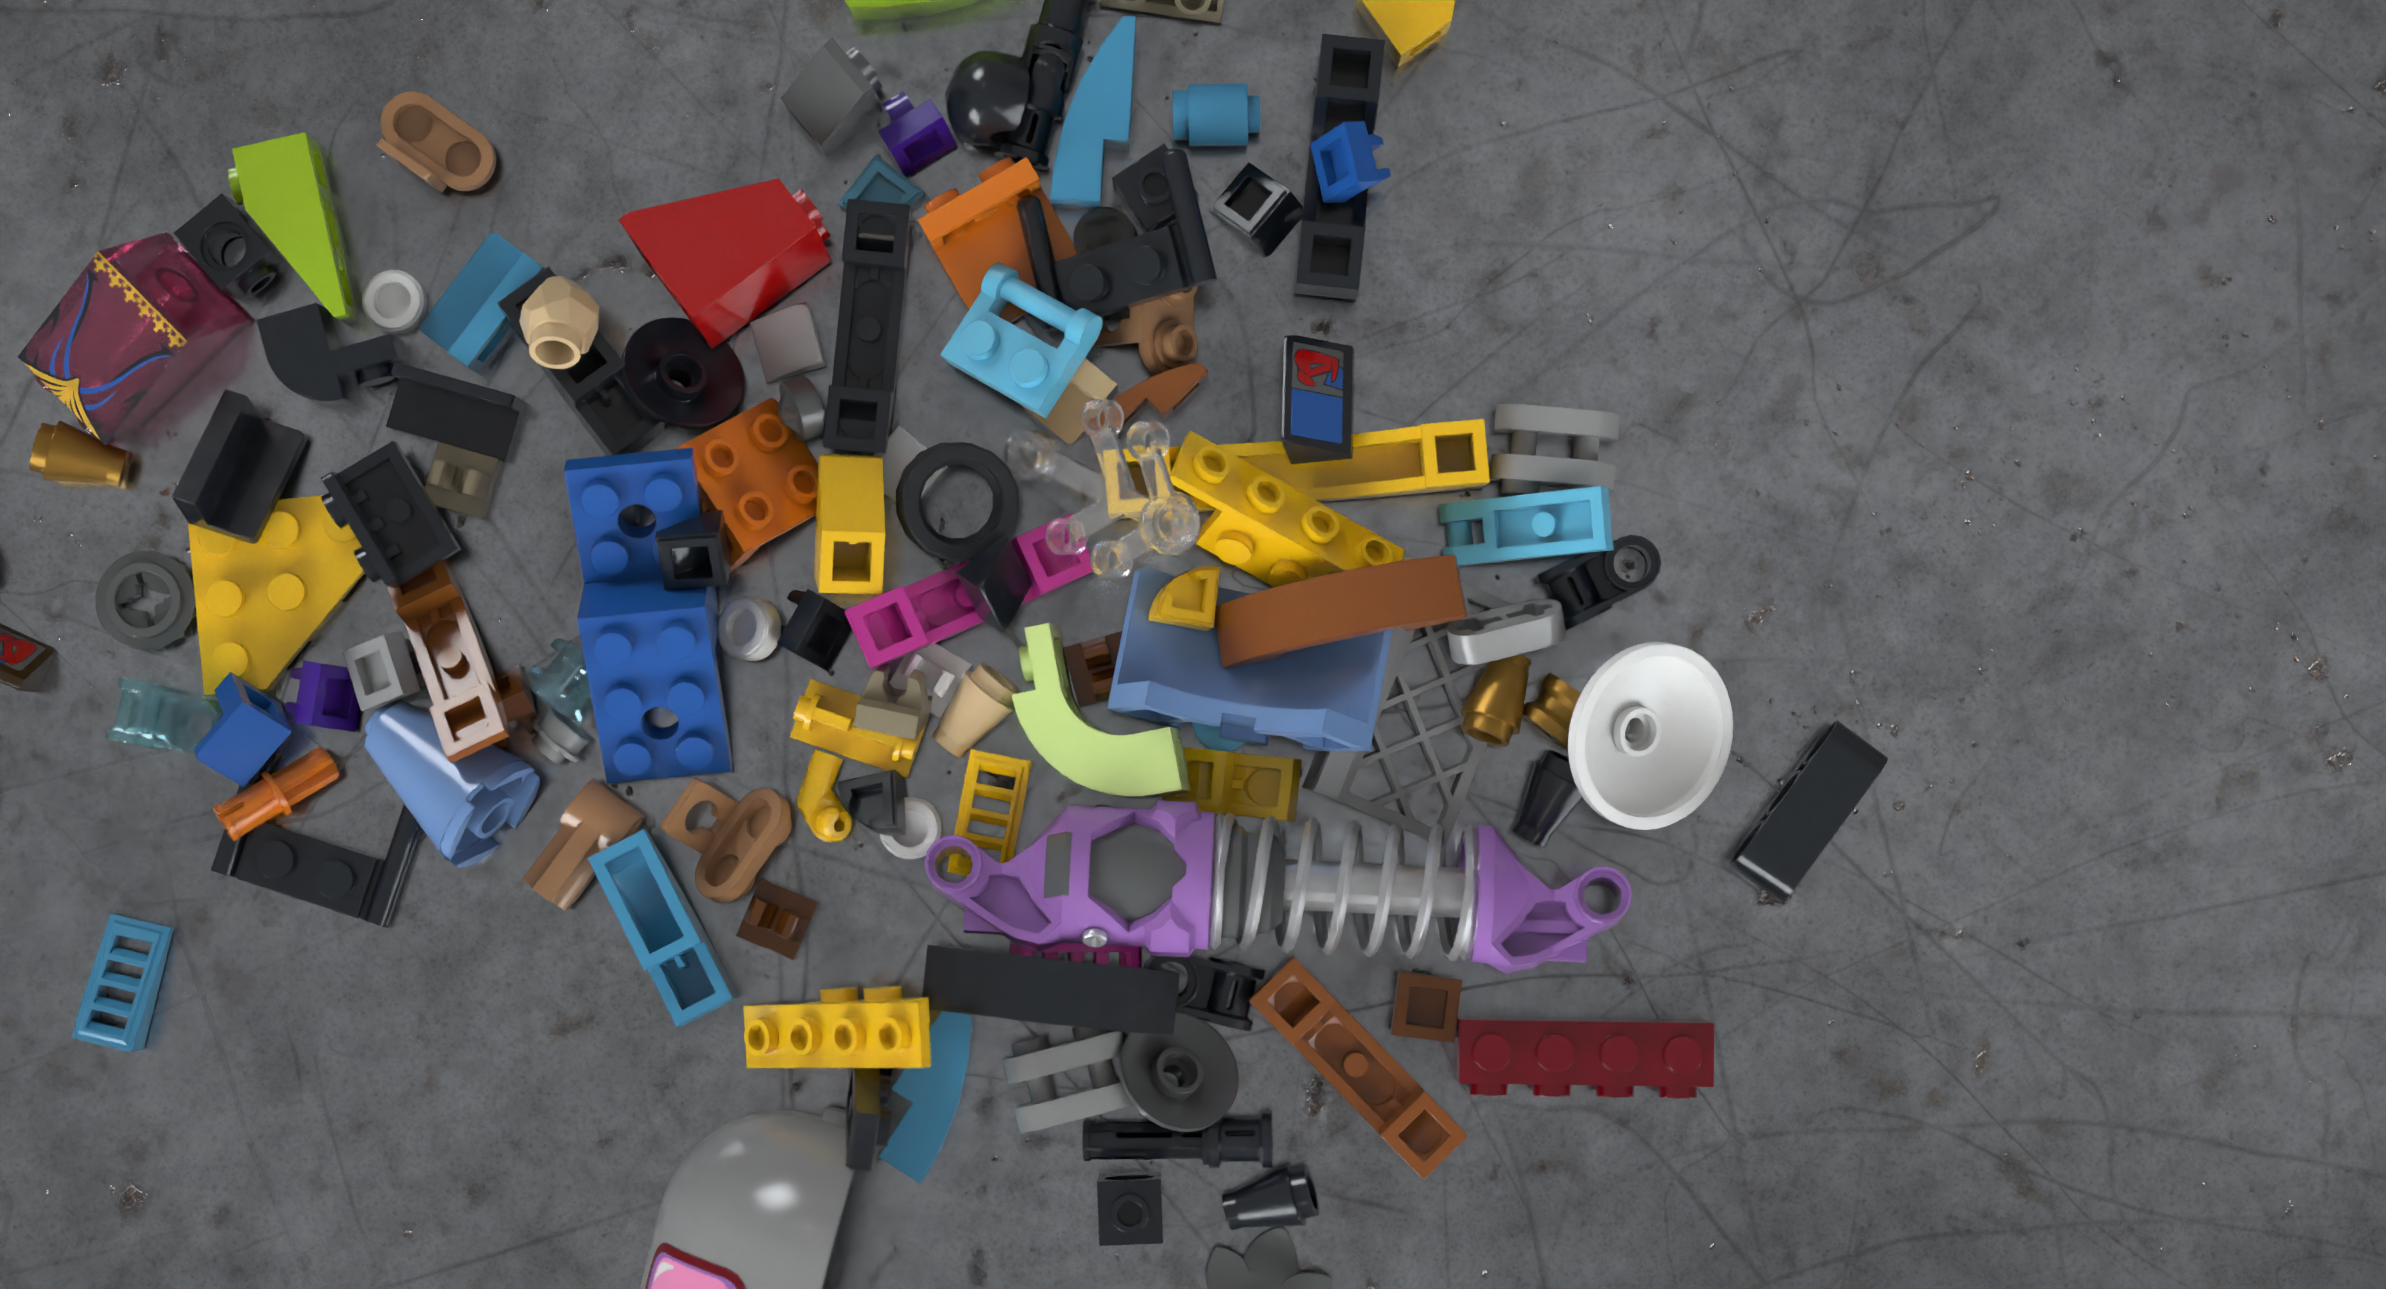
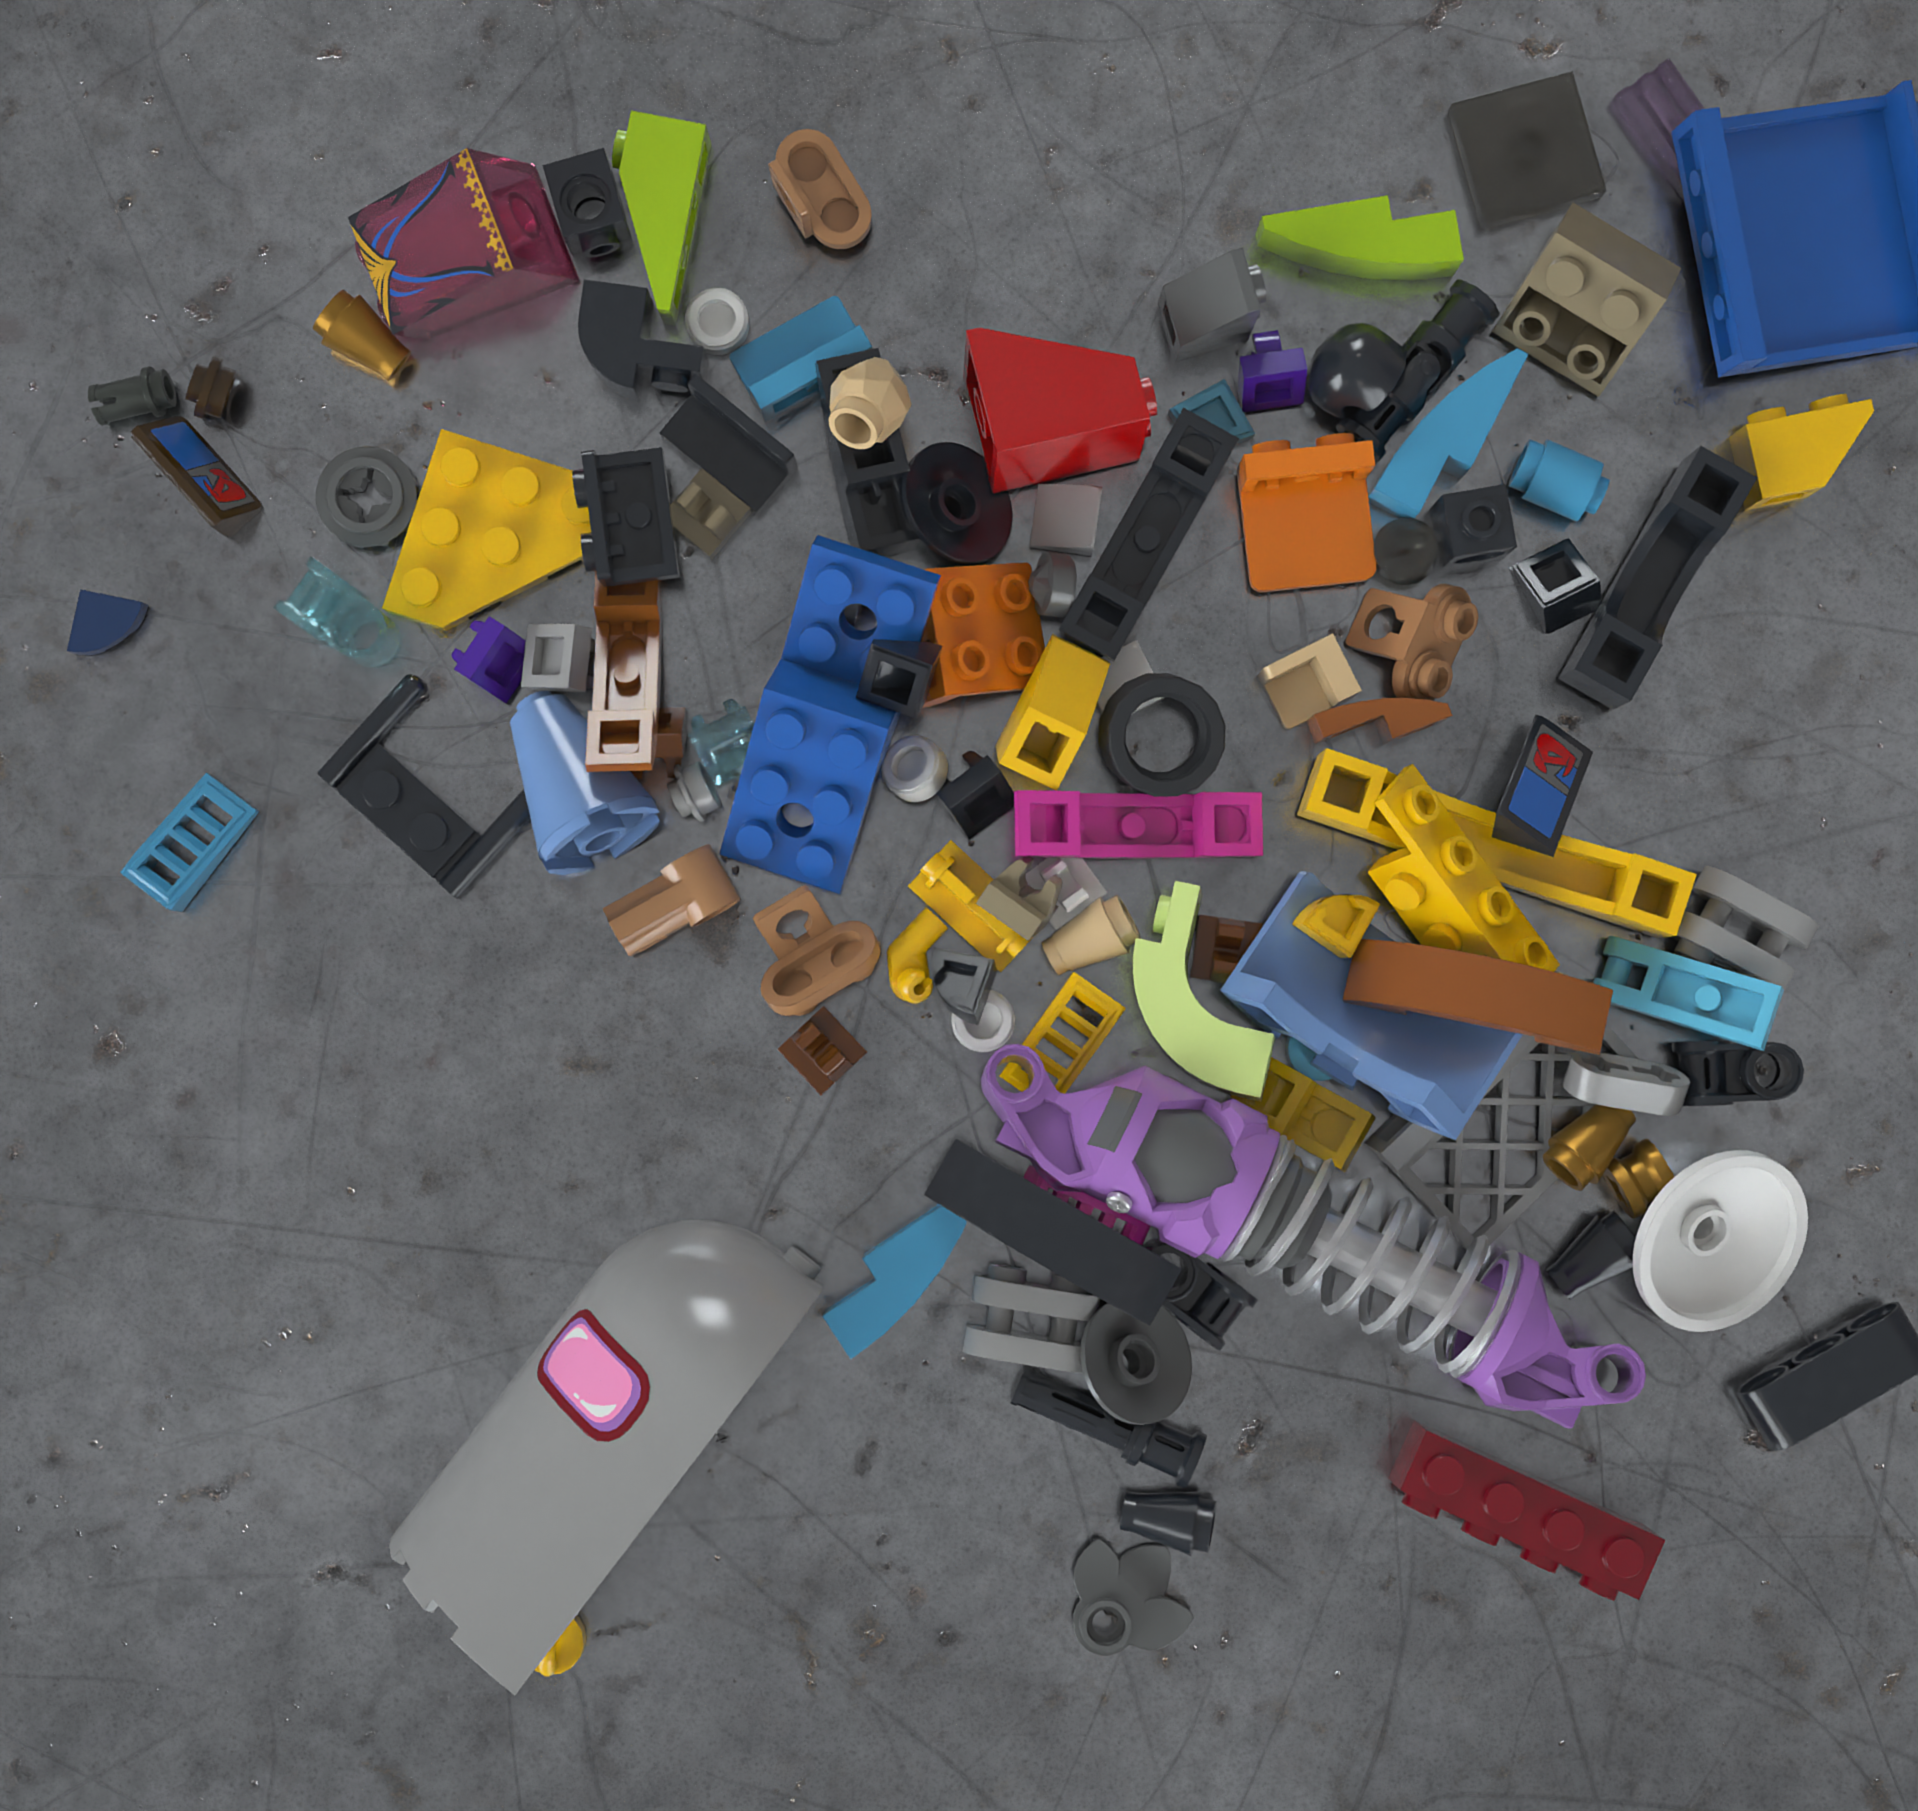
camera: 25 degrees right, 0 degrees up
black panel [172,389,307,544] -> none
blue panel [194,672,292,787] -> none
orange axle [213,748,339,842] -> none
dark azure slope [588,829,739,1027] -> none
yellow bracket [743,986,931,1068] -> none
black hinge [846,1068,892,1171] -> none
medium azure plate [940,262,1103,418] -> none
black slope [956,535,1032,632] -> none
clear plant [1004,399,1200,578] -> none
black plate [1017,148,1217,331] -> none
black brick [1097,1172,1164,1246] -> none
dark orange slope [1248,956,1468,1180] -> none
blue tile [1310,121,1391,203] -> none
reddish brown tile [1390,971,1462,1043] -> none

